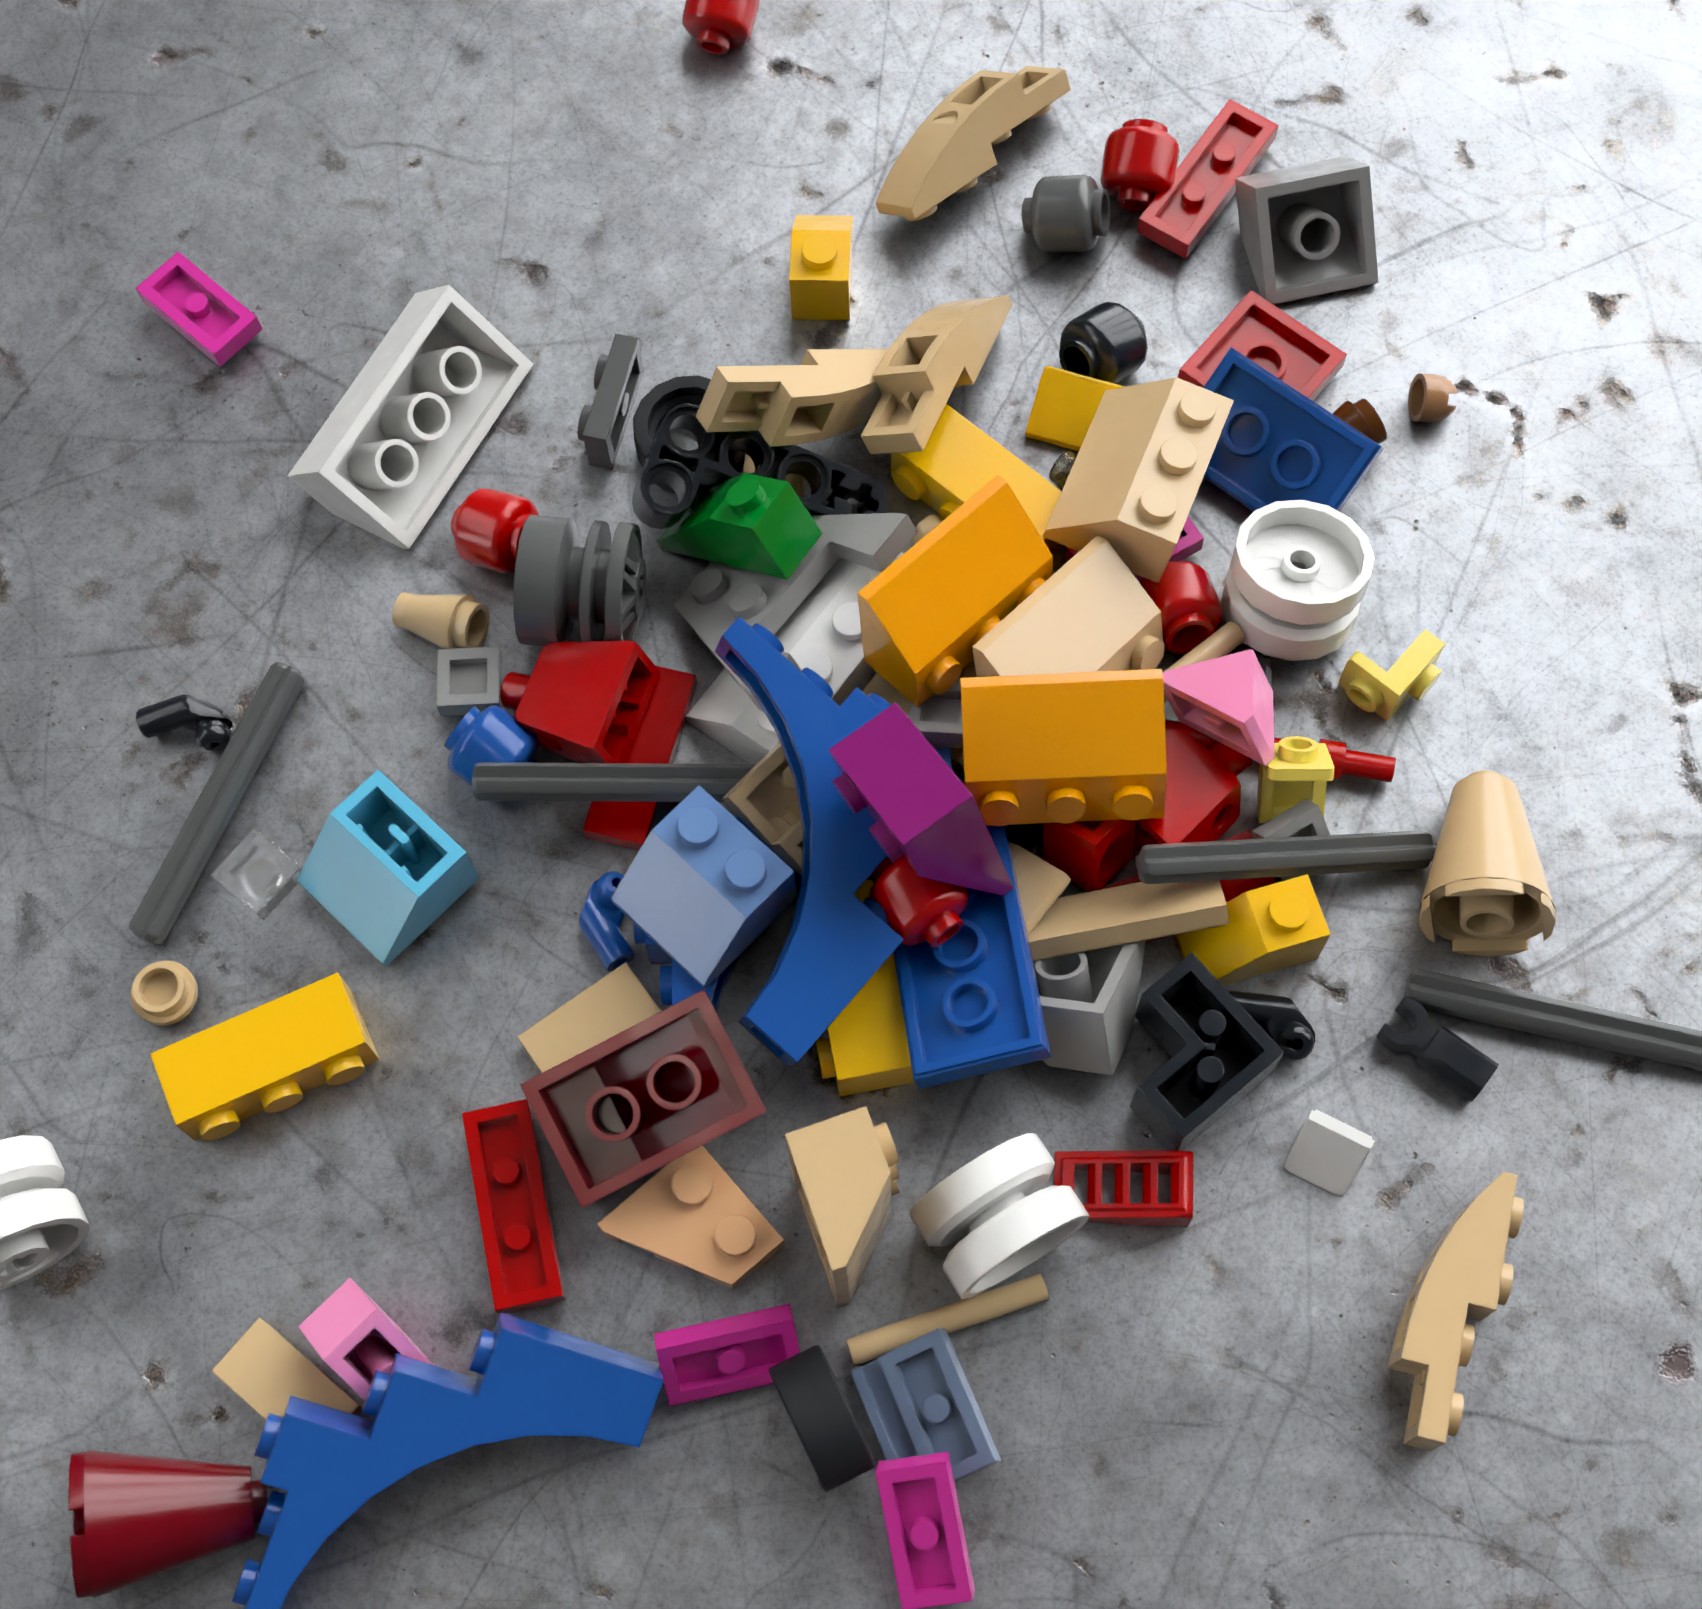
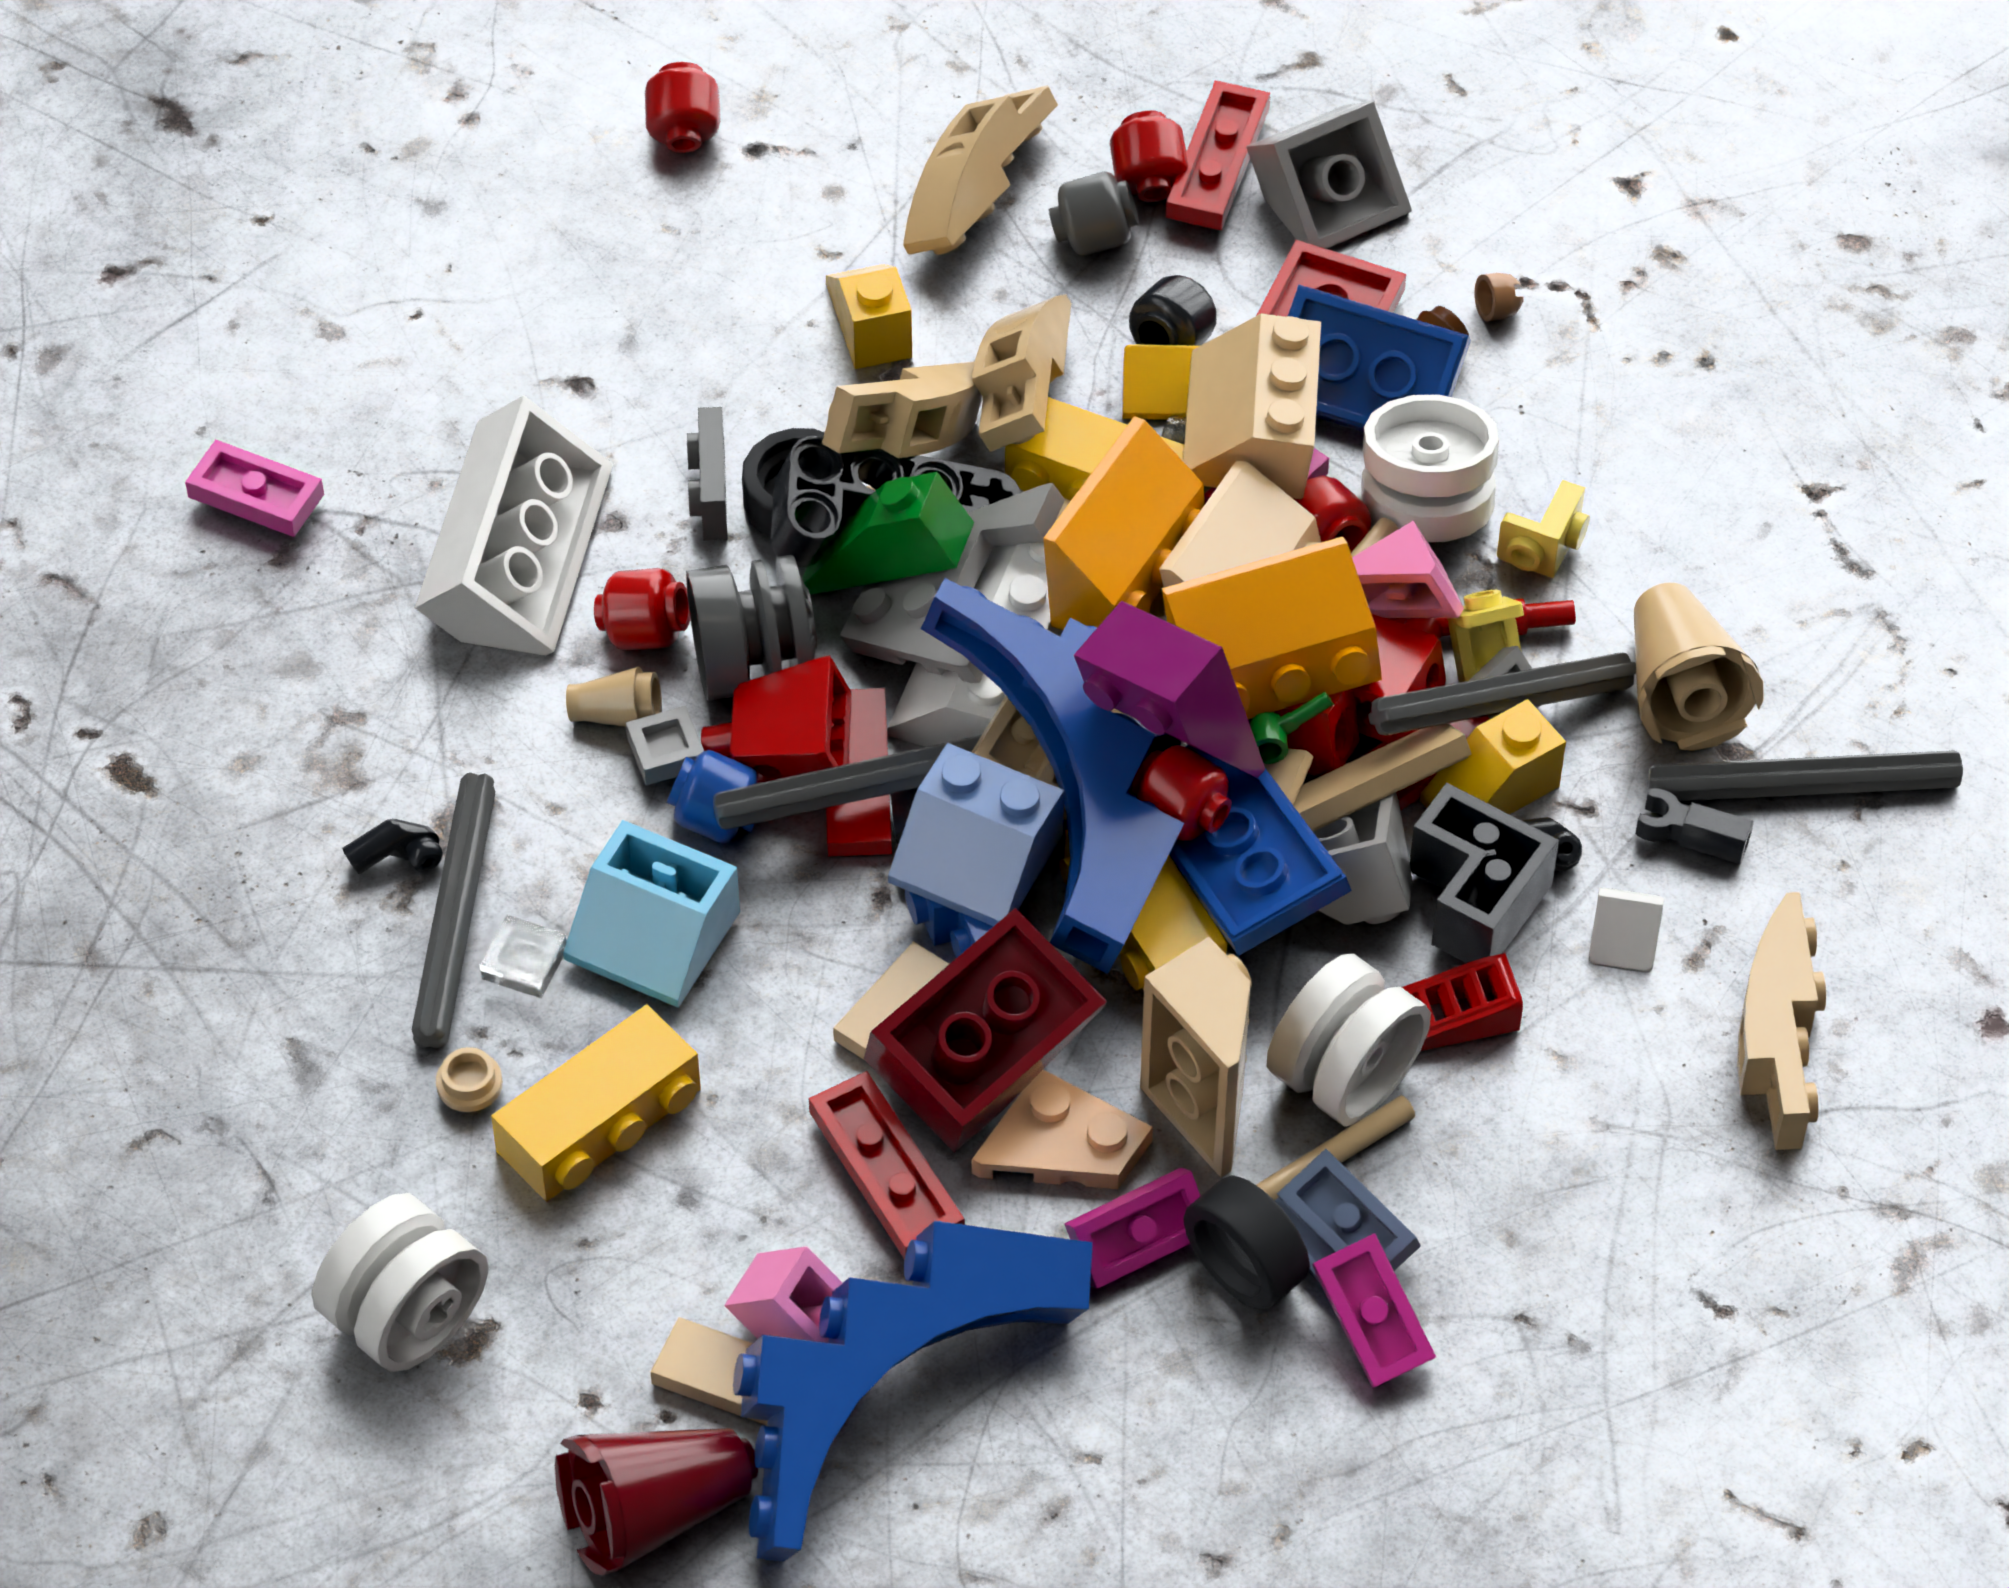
camera: 20 degrees left, 15 degrees down
blue arm [579,871,635,972] -> none
none -> green hand [1250,691,1334,764]

